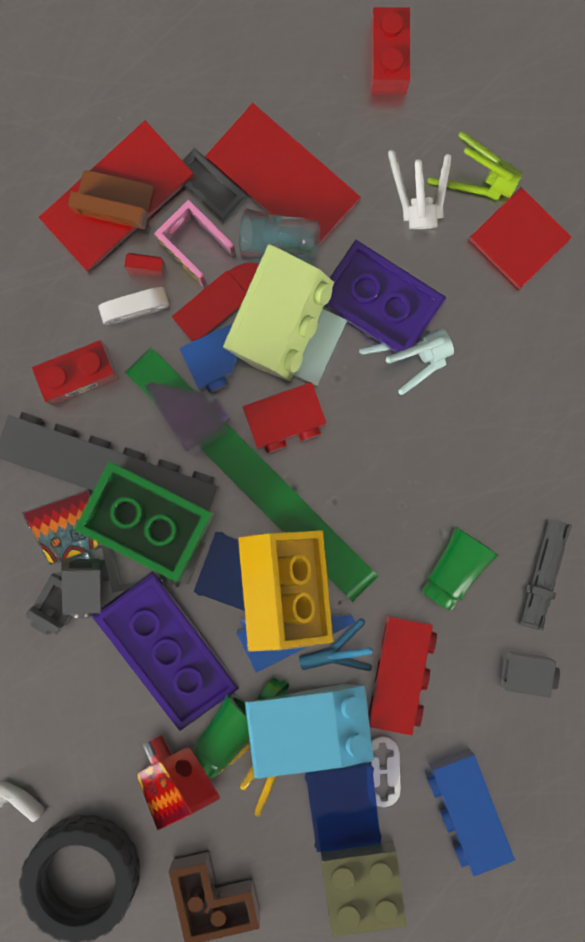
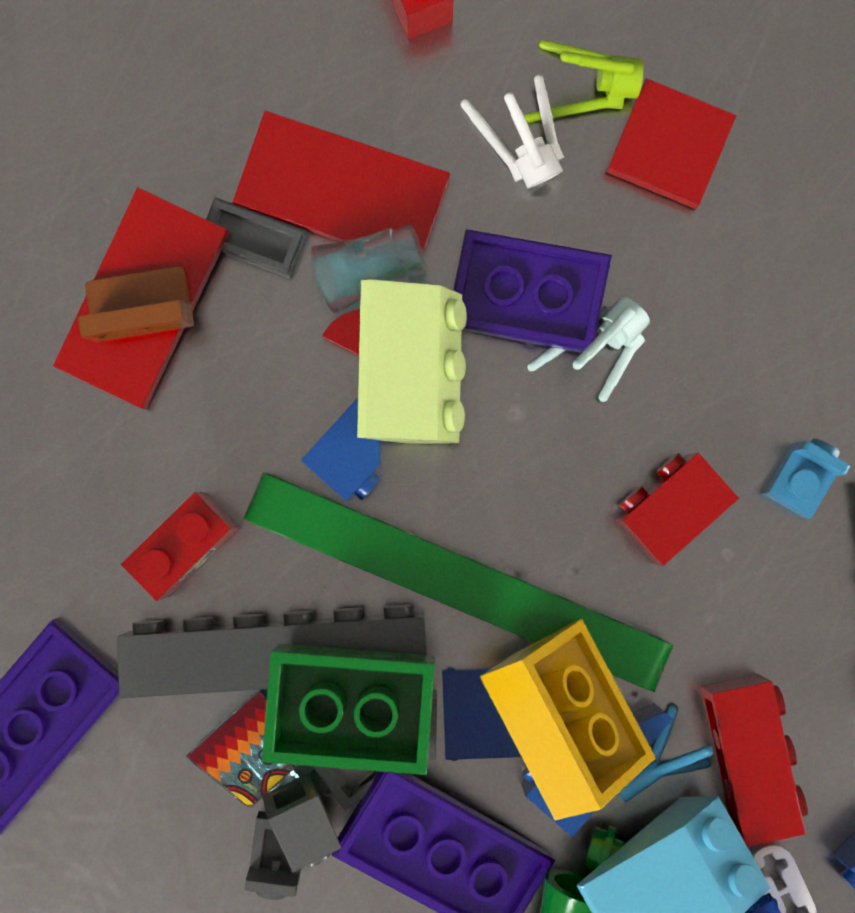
camera: 20 degrees left, 0 degrees up
white beam [98,287,169,325] -> none
red tile [124,253,166,278] -> none
clear purple slope [145,382,230,455] -> none
bright pink piece [154,200,236,287] -> none
red tile [171,270,246,342] -> none
red brick [242,382,327,453] -> none
light aqua tile [293,309,347,387] -> none
green plant [422,526,499,611] -> none
none -> red brick [614,452,739,566]
none -> dark azure bracket [763,438,851,519]

